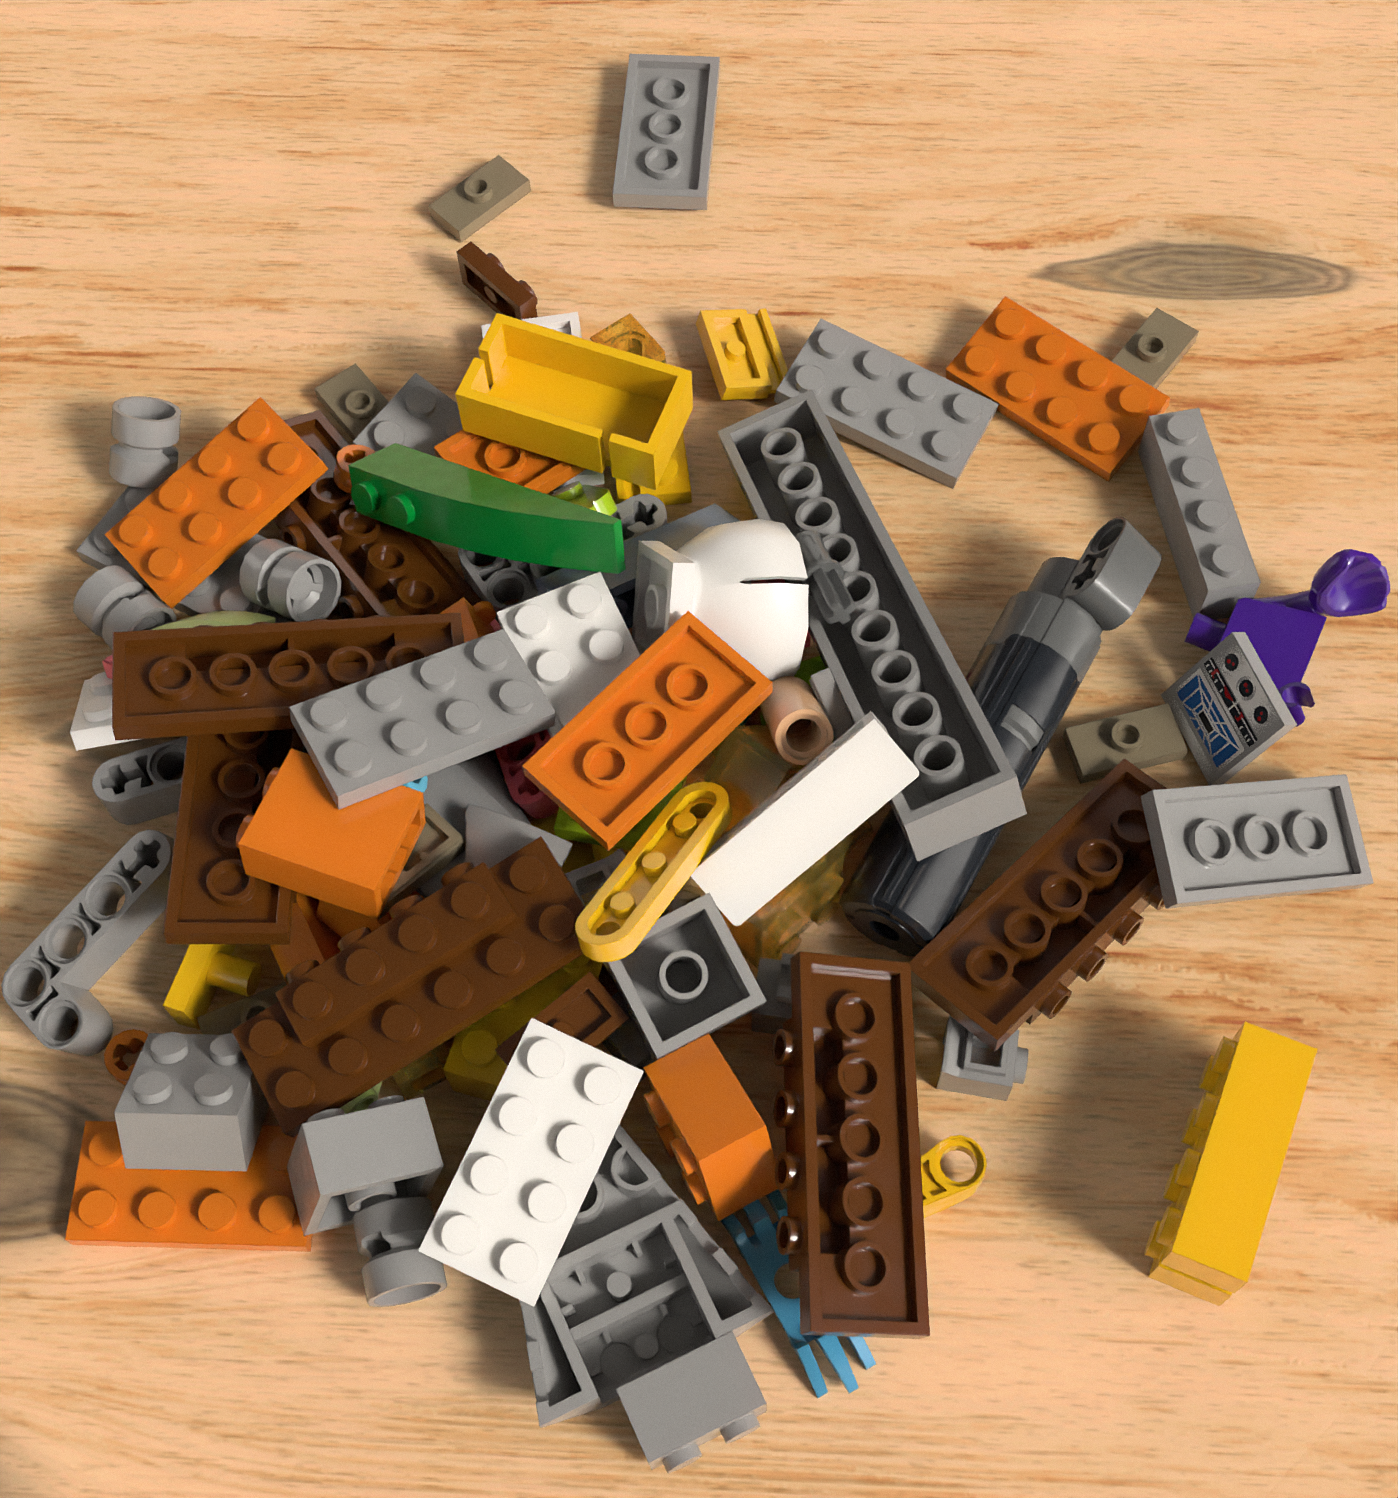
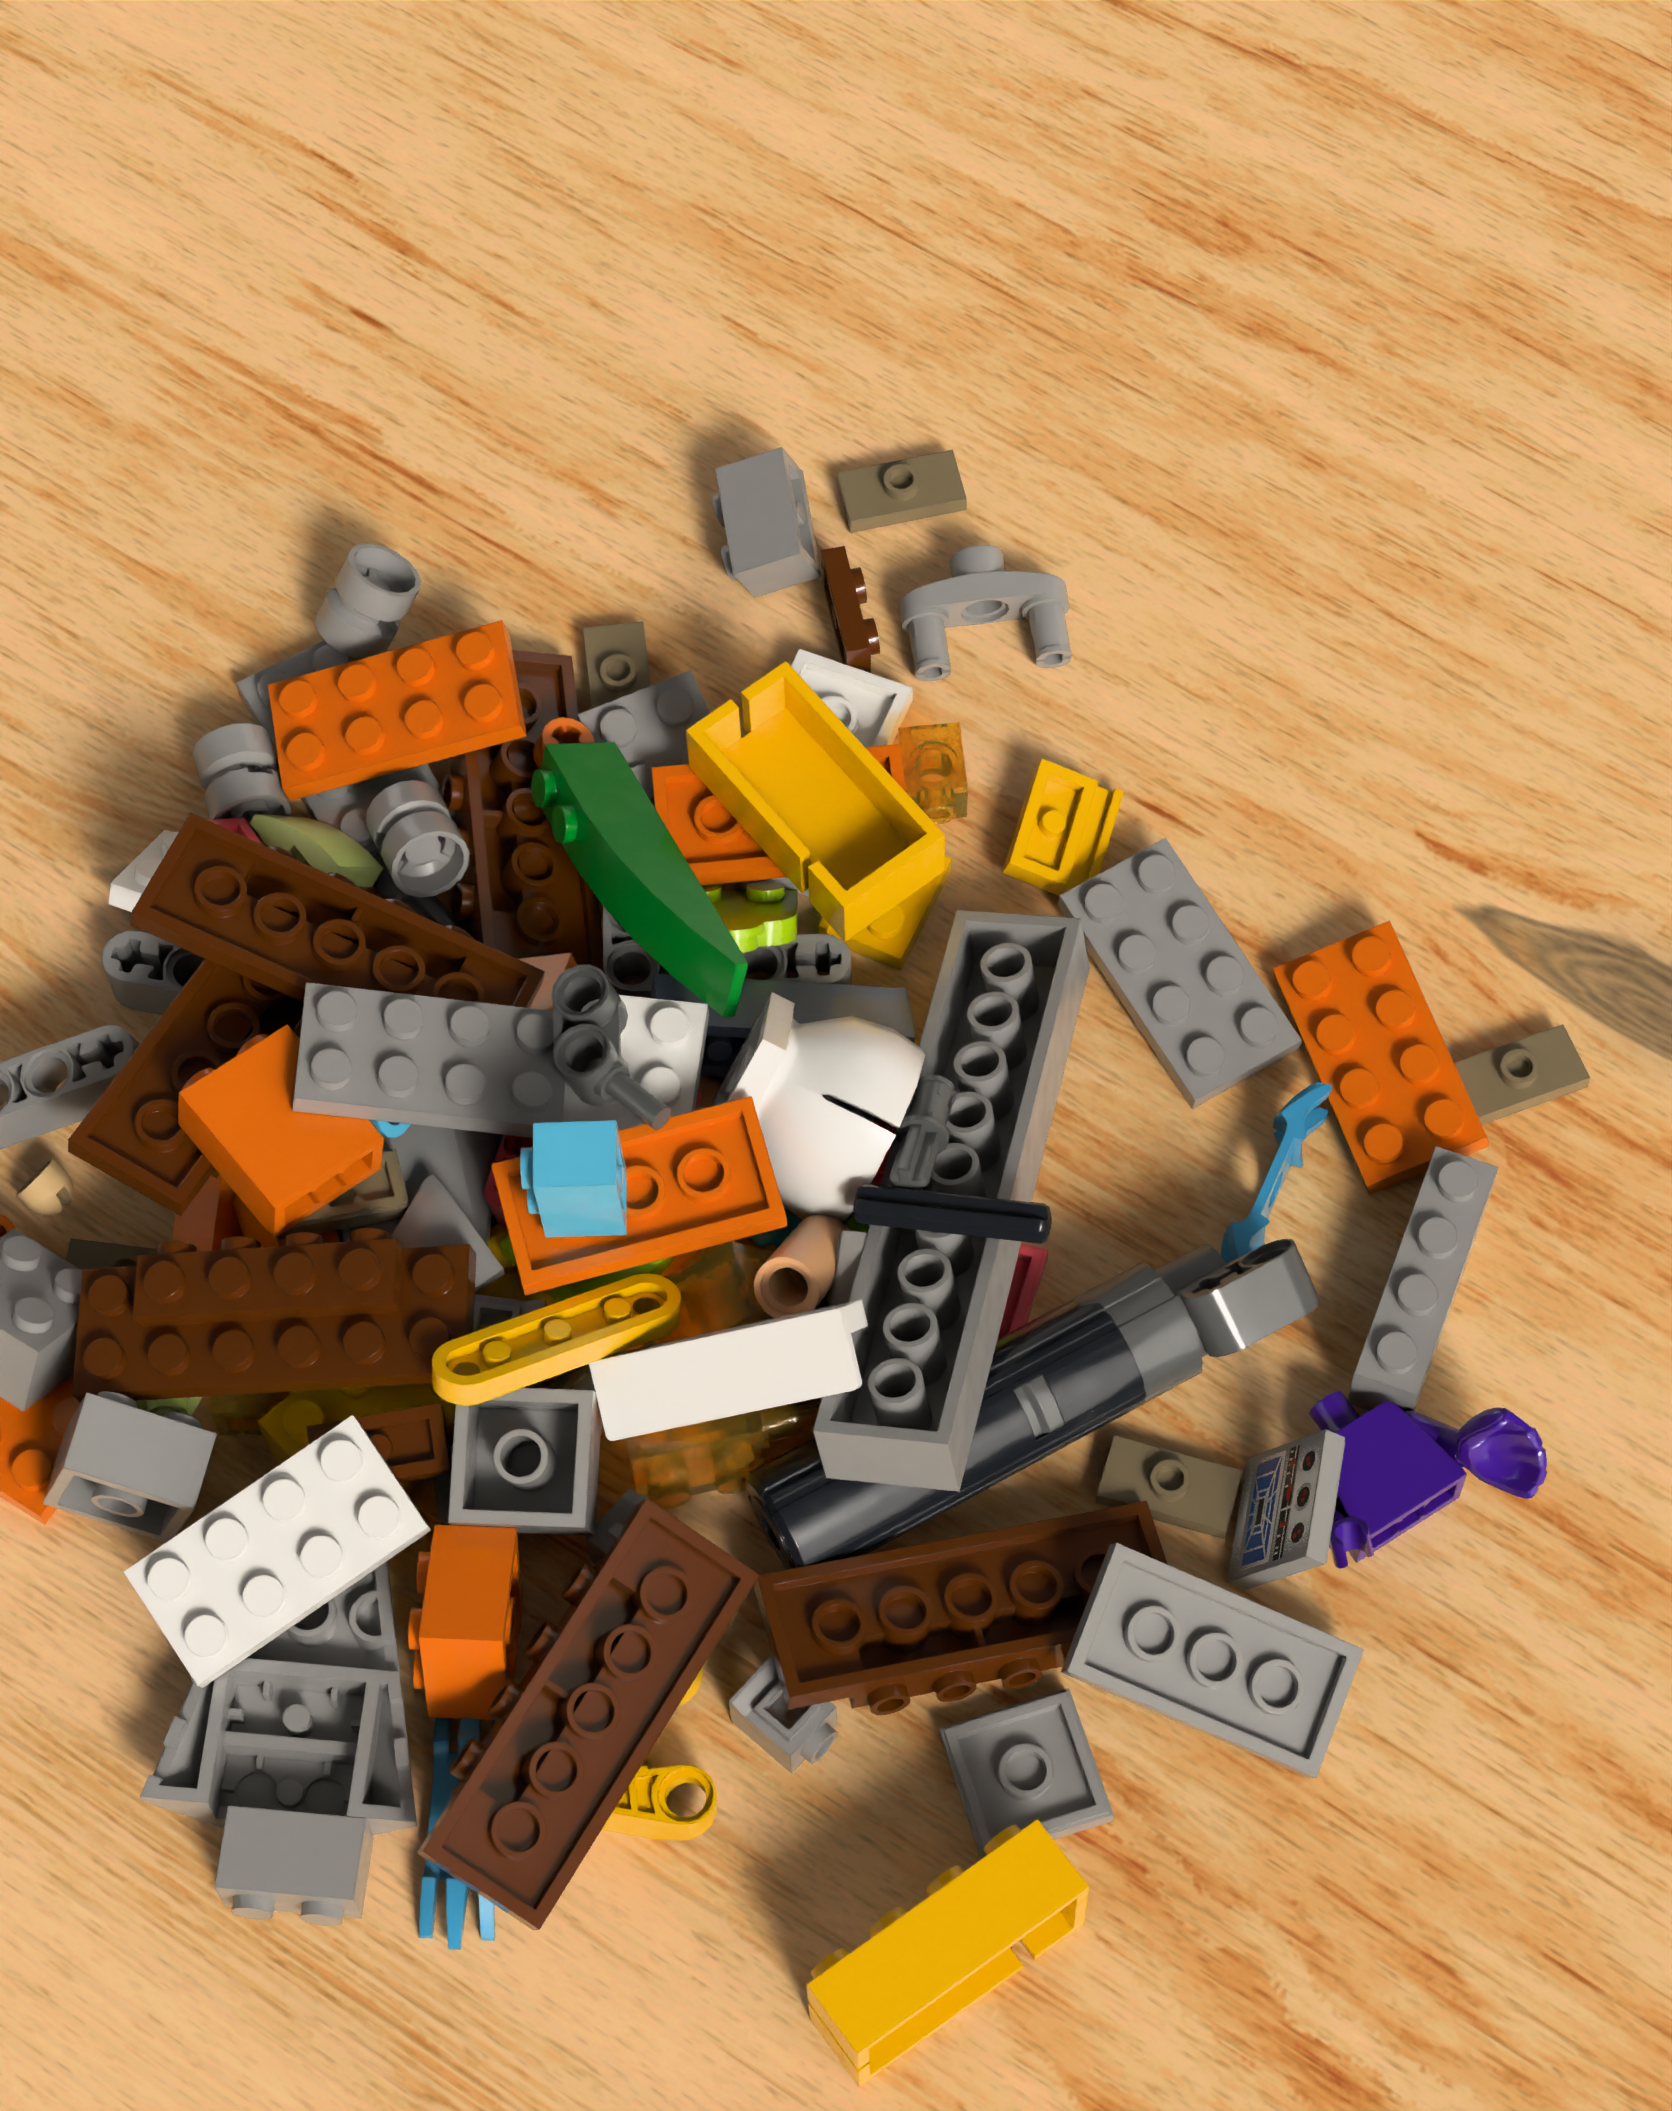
camera: 30 degrees right, 0 degrees up
yellow tile [162,944,262,1030] -> none
light grey wheel [352,1197,447,1307] -> none
light grey plate [613,54,720,210] -> none
none -> tan hinge [16,1159,73,1216]
none -> medium azure brick [520,1120,627,1238]
none -> dark grey beam [552,965,671,1130]
none -> light grey brick [712,447,821,598]
none -> black axle [853,1184,1052,1244]
none -> light grey connector [898,545,1072,682]
none -> light grey tile [939,1688,1114,1859]
none -> dark azure piece [1221,1082,1332,1264]

